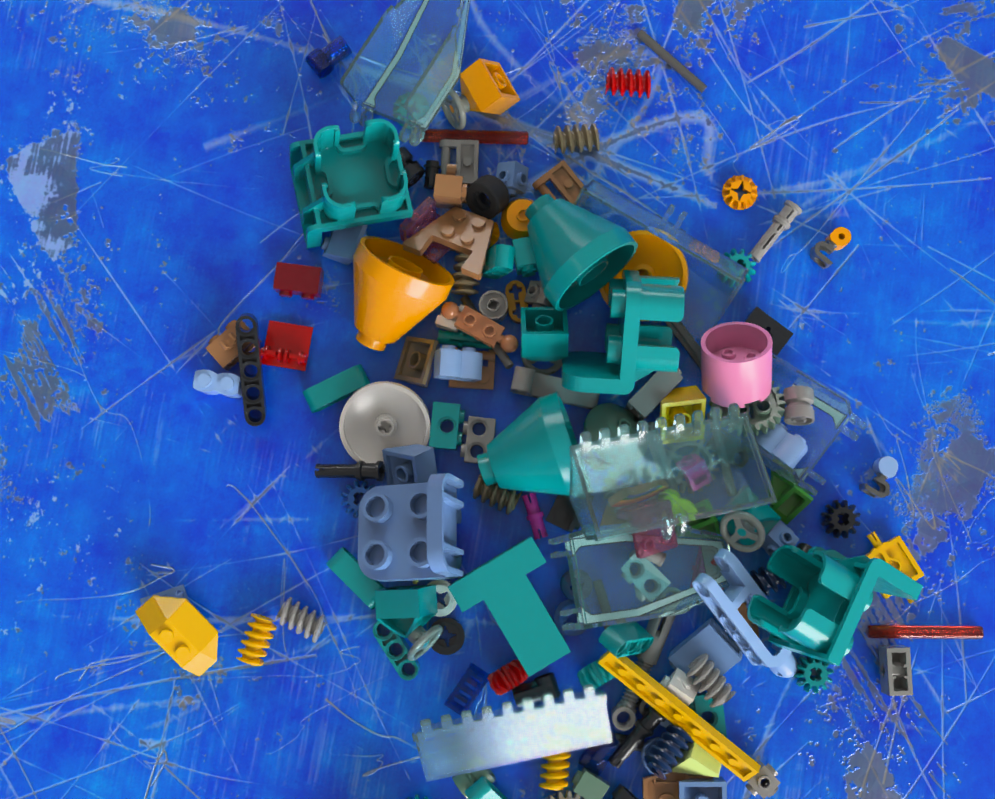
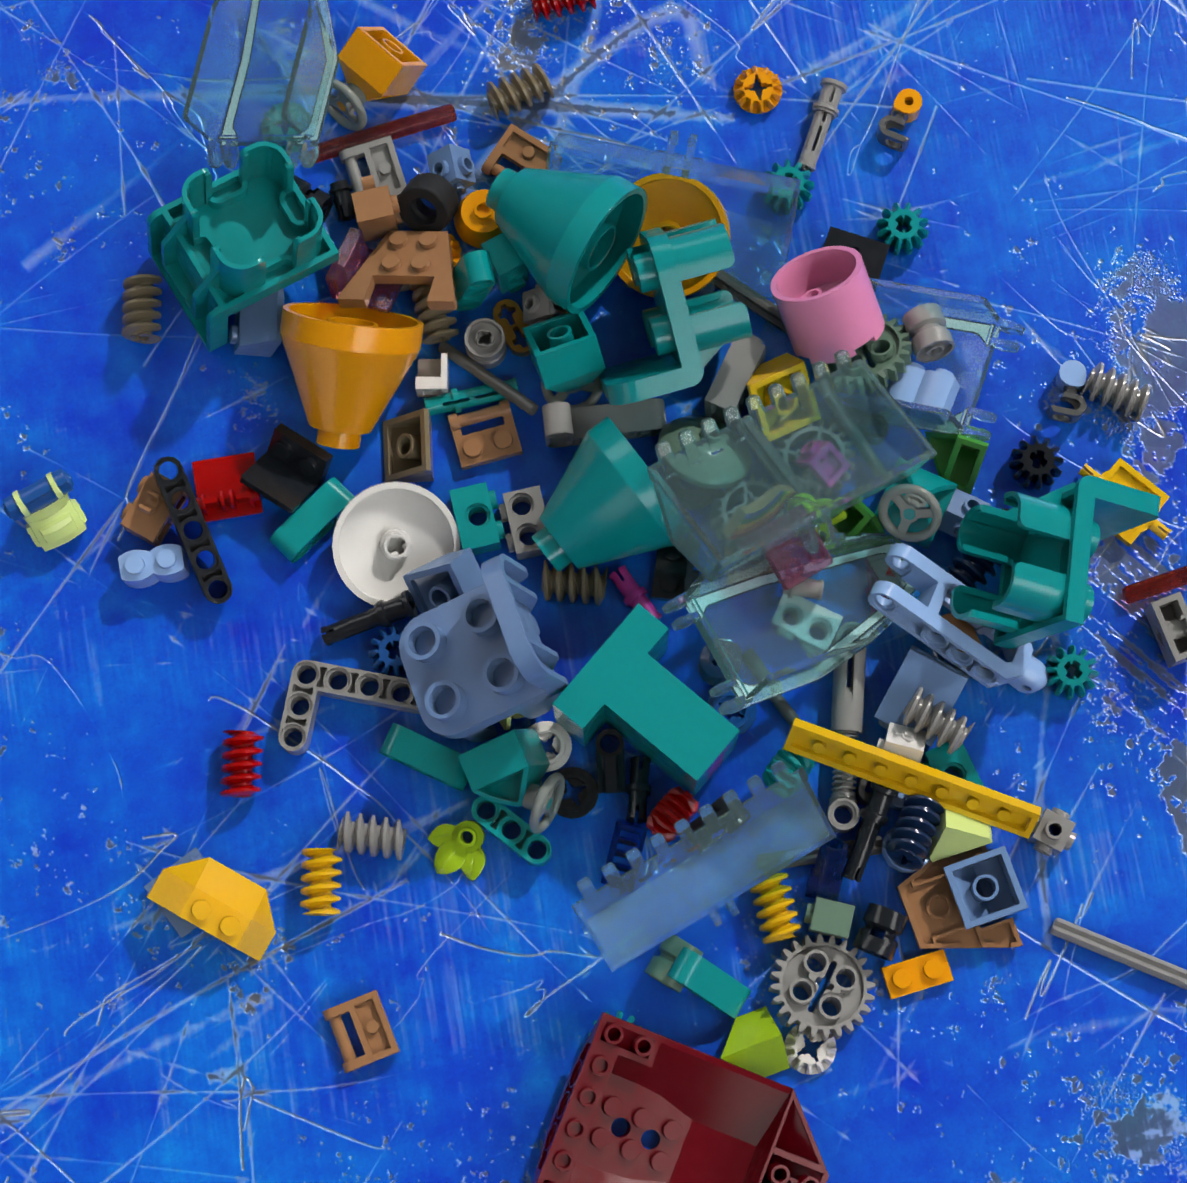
camera: 20 degrees left, 5 degrees down
dark red brick [273,262,324,300] -> none
clear blue piece [305,36,352,79] -> none
light blue brick [433,345,483,382] -> none
nougat plate [441,301,518,353] -> none
teal beam [599,622,654,658] -> none
none -> yellowish green piece [3,468,87,552]
none -> dark tan piece [121,274,162,344]
none -> red piece [220,730,264,798]
none -> black bracket [240,423,333,513]
none -> light grey beam [278,660,420,755]
none -> medium nougat plate [322,990,400,1074]
none -> lime plate [428,820,486,881]
none -> black piece [595,729,626,794]
none -> black pin [626,756,651,824]
none -> teal gear [876,202,929,256]
none -> light grey piece [1080,362,1151,423]

